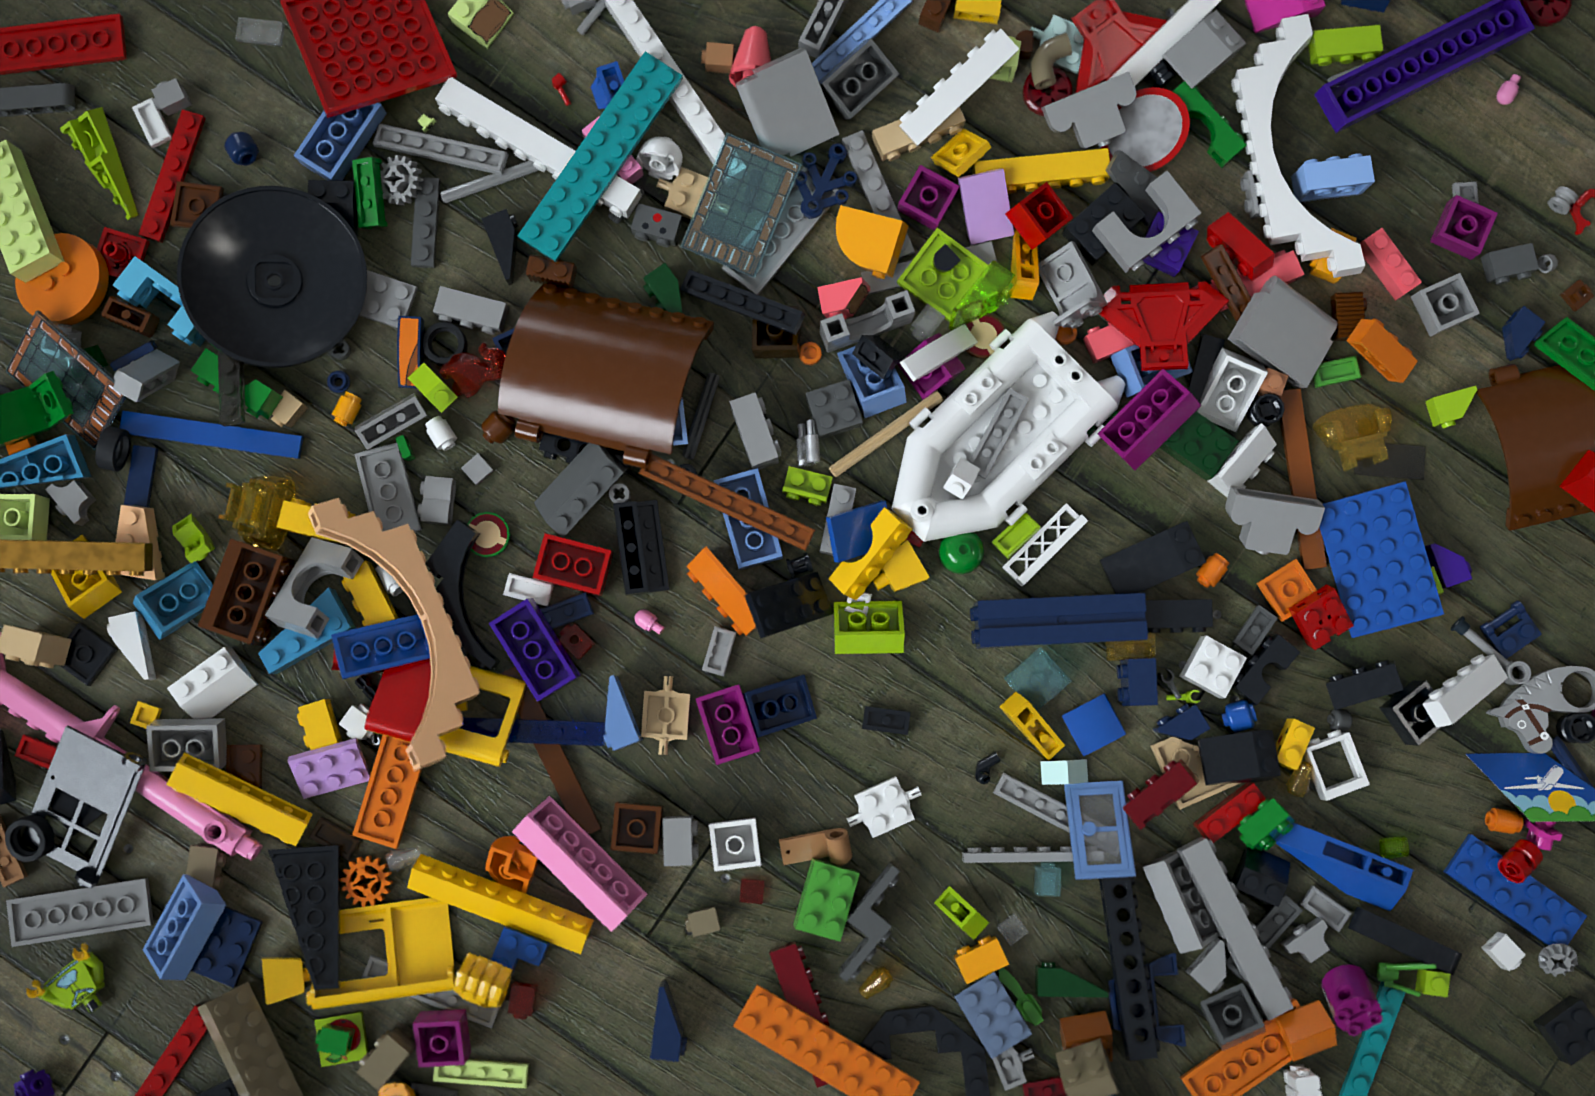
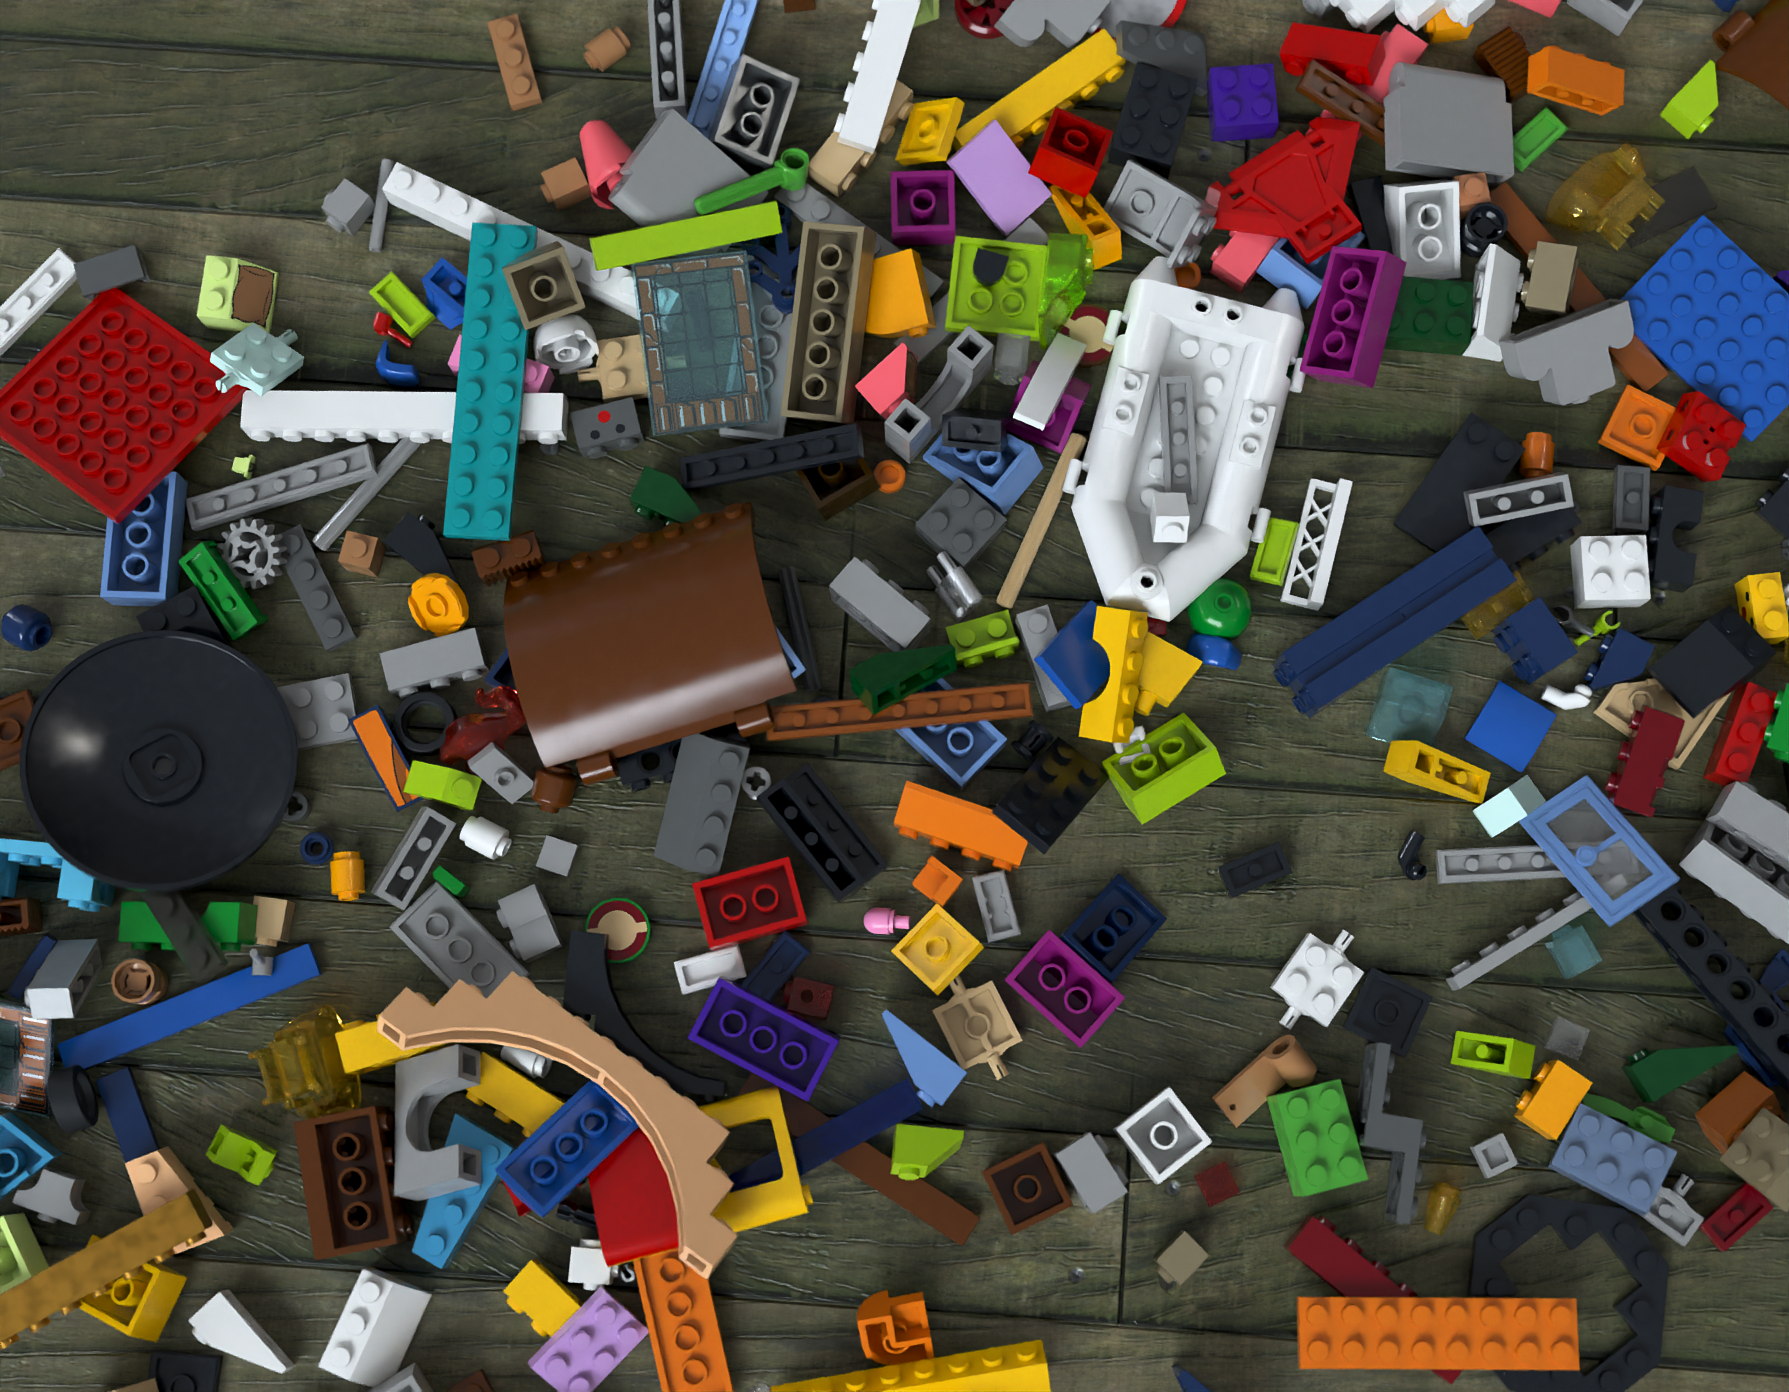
camera: 25 degrees left, 5 degrees down
dark azure slope [133,561,213,640] -> none
bright pink brick [512,796,648,932] -> none
light grey arch [1092,171,1201,273] -> none
blue head [1221,700,1258,733] -> none
none -> medium nougat wheel [111,959,169,1005]
none -> light aqua plate [210,323,304,397]
none -> light grey hand [249,949,273,976]
none -> medium nougat brick [338,531,386,578]
none -> lime tile [369,271,436,339]
none -> blue hair [376,340,419,387]
none -> light orange tile [408,573,469,637]
none -> light grey plate [467,741,534,804]
none -> dark tan slope [501,241,586,330]
none -> lime tile [589,201,782,271]
none -> bright green axle [694,148,809,215]
none -> dark tan brick [780,221,877,425]
none -> dark green slope [849,644,957,715]
none -> yellow plate [891,904,984,996]
none -> lime slope [891,1124,964,1180]
none -> orange panel [912,855,963,908]
none -> blue hair [1186,633,1242,670]
none -> black plate [1342,967,1433,1058]
none -> light grey brick [1463,472,1574,527]
none -> light grey plate [1470,1133,1518,1178]
none -> dark tan brick [1521,241,1580,317]
none -> white arm [1540,684,1592,710]

